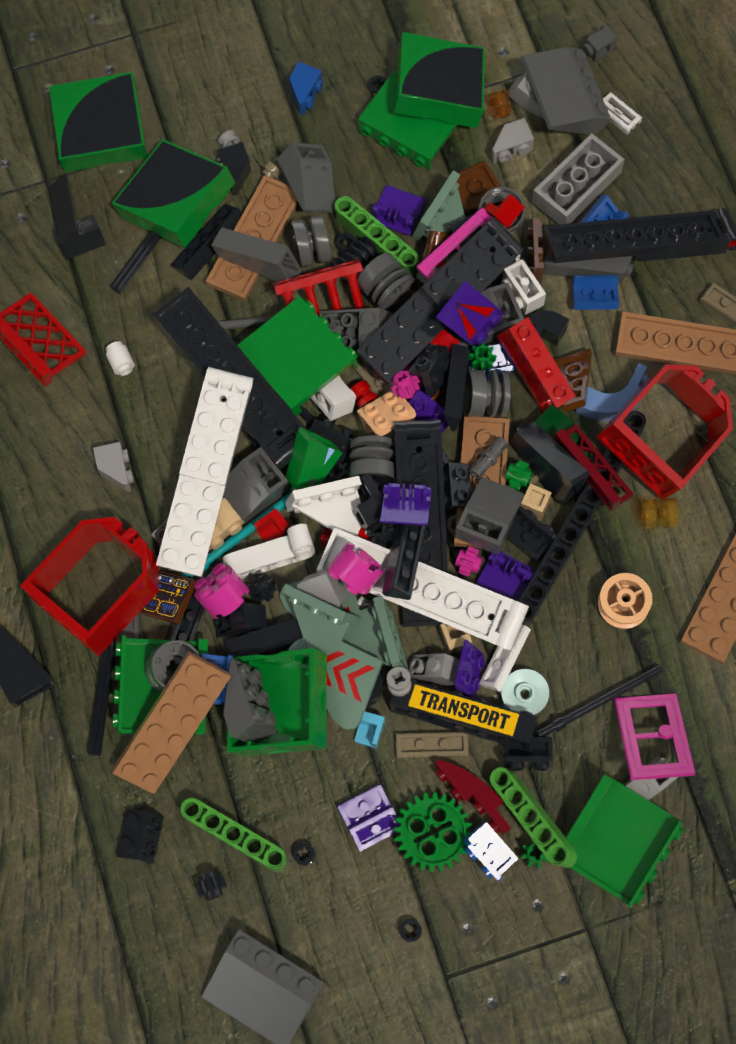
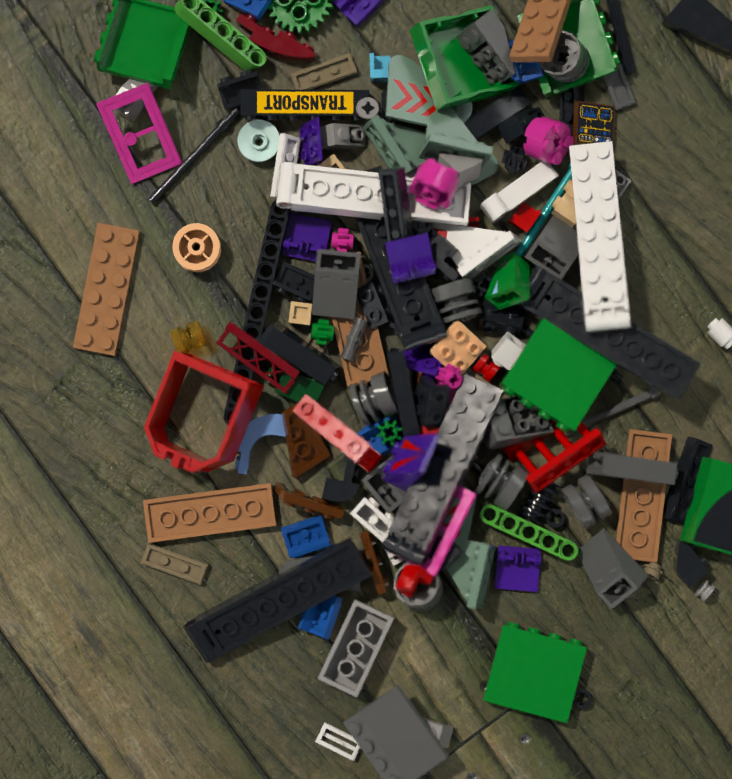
camera: 160 degrees right, 15 degrees up
red container [20,517,159,657] -> none
light grey slope [93,442,134,492] -> none
blue slope [289,62,324,116] -> none
tile [393,32,485,128] -> none
reddish brown plant [415,230,450,279] -> none
reddish brown tile [447,161,501,216] -> none
clear orange brick [488,89,513,118] -> none
light grey slope [492,118,534,164] -> none
none -> reddish brown wing [274,482,344,520]

